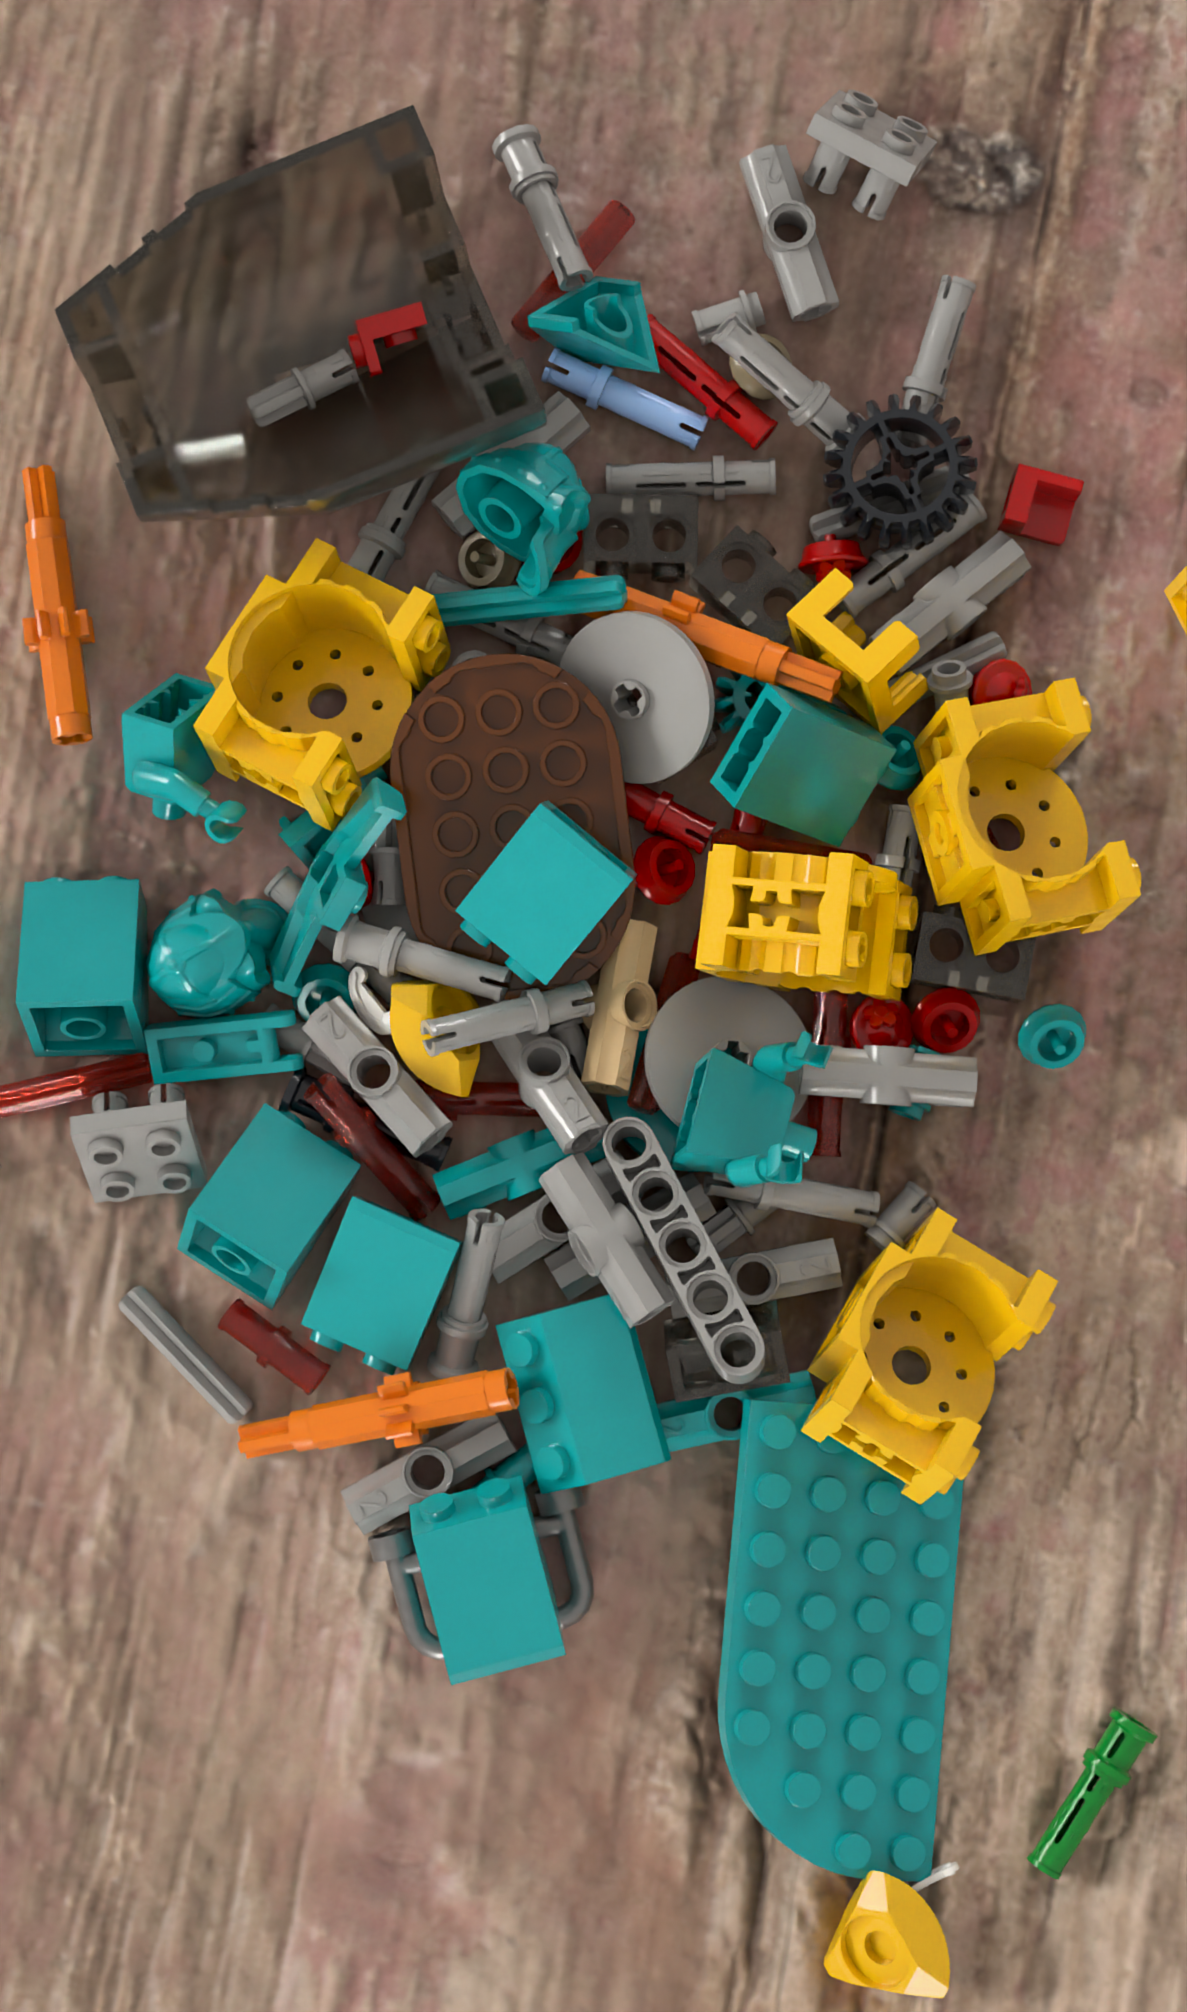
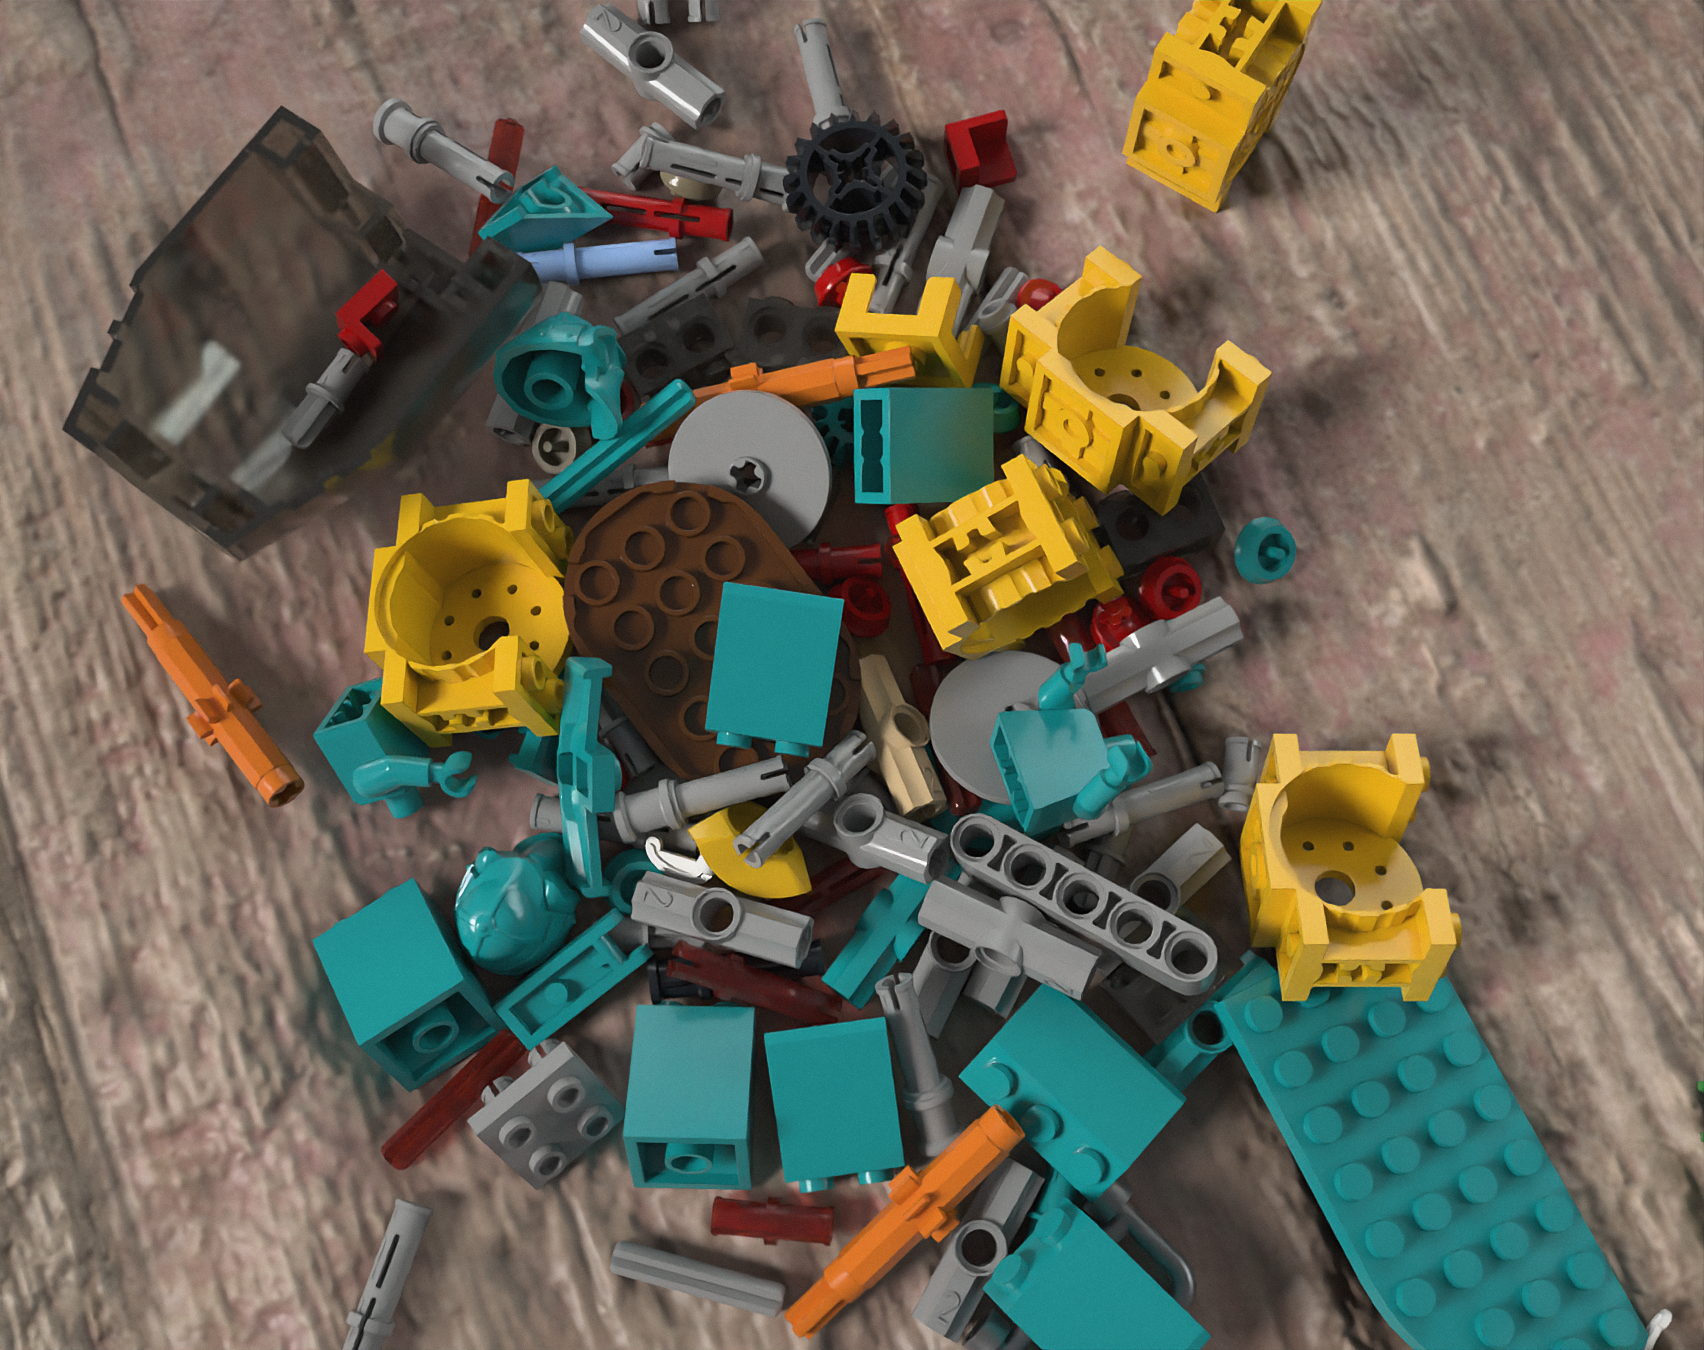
camera: 30 degrees left, 10 degrees down
light grey pin [348,433,453,582] -> none

